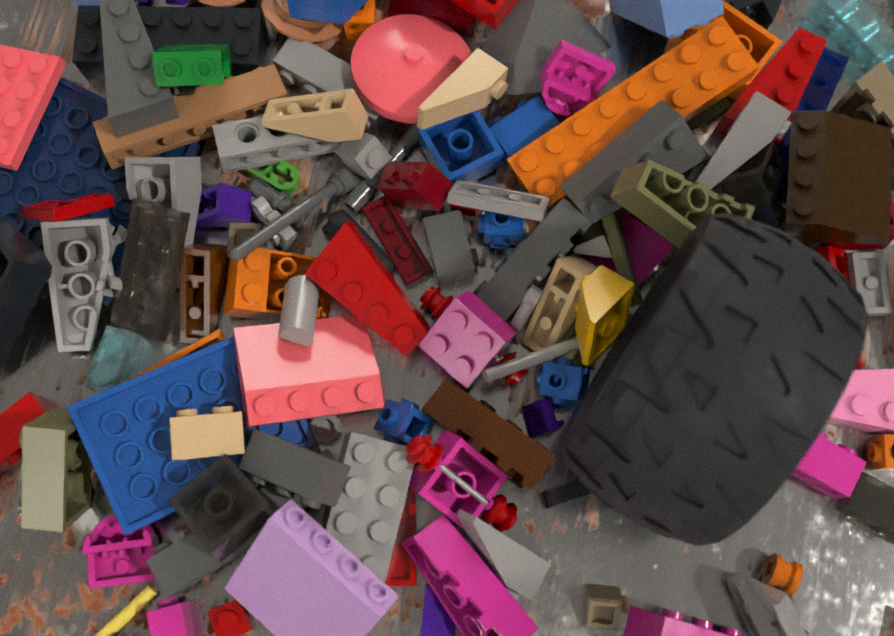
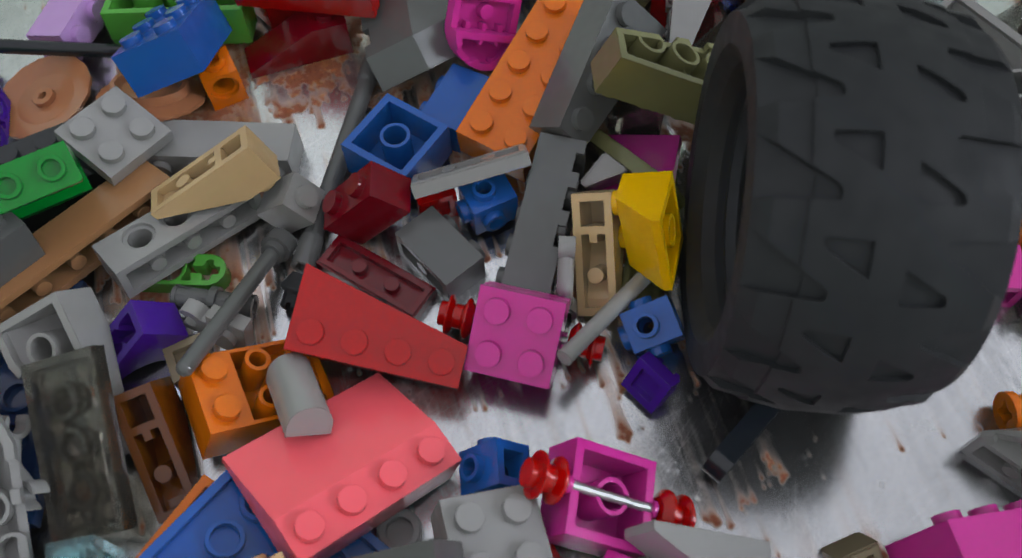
camera: 25 degrees left, 15 degrees down
coral dish [351,14,471,124] -> none
tan slope [417,48,508,130] -> none
reddish brown wedge [421,378,556,494] -> none
none -> light grey plate [54,86,174,186]

